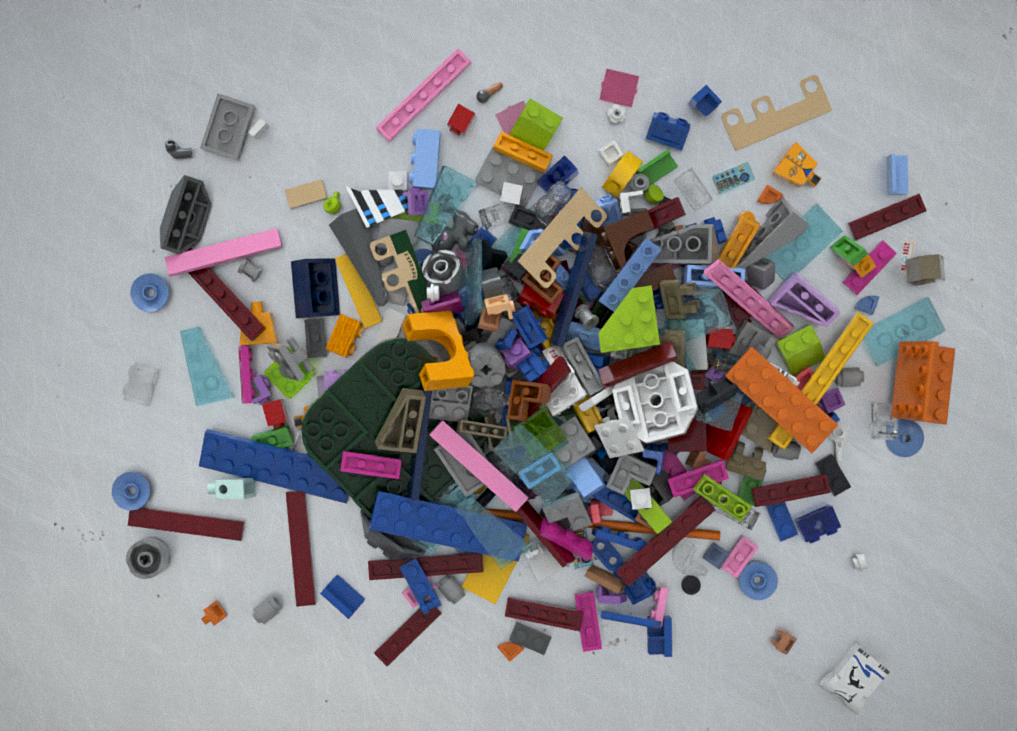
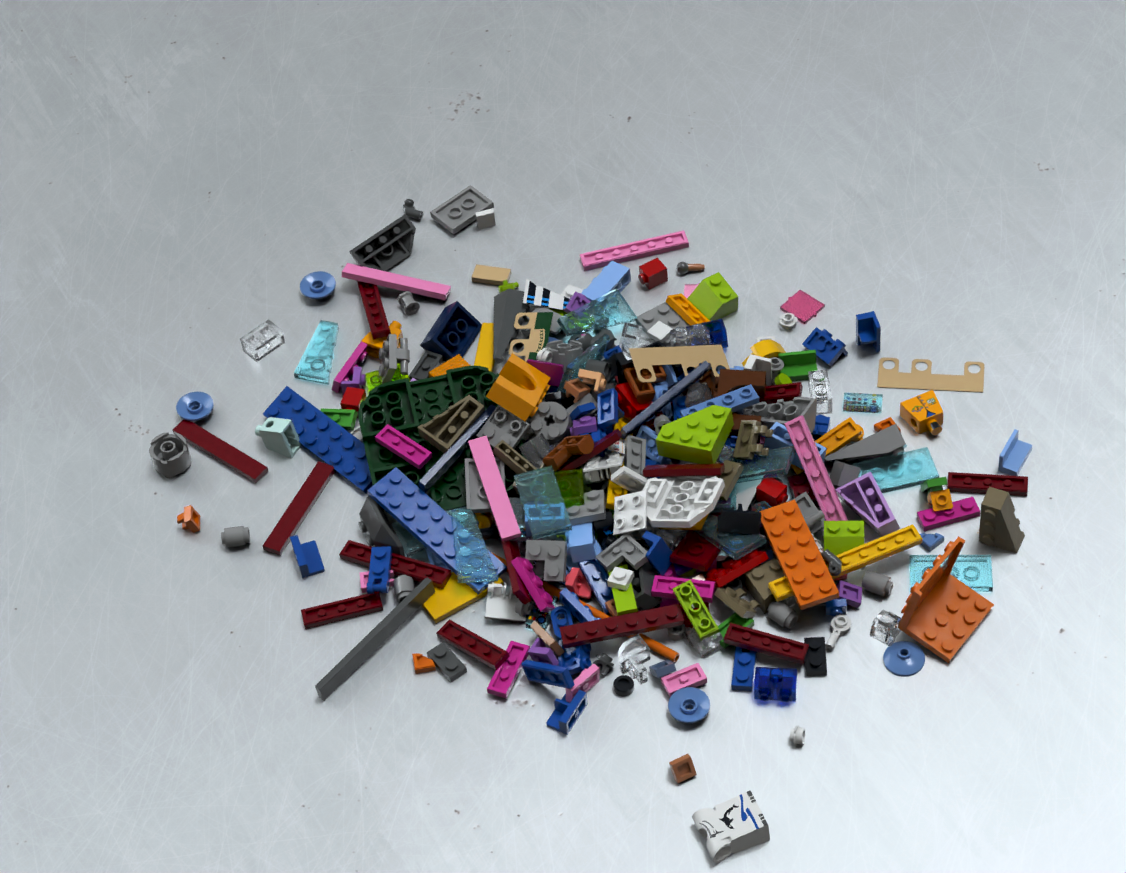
camera: 35 degrees right, 40 degrees down
none -> dark grey tile [315,577,435,701]
none -> dark grey plate [593,653,614,676]
none -> dark grey arm [822,549,842,576]

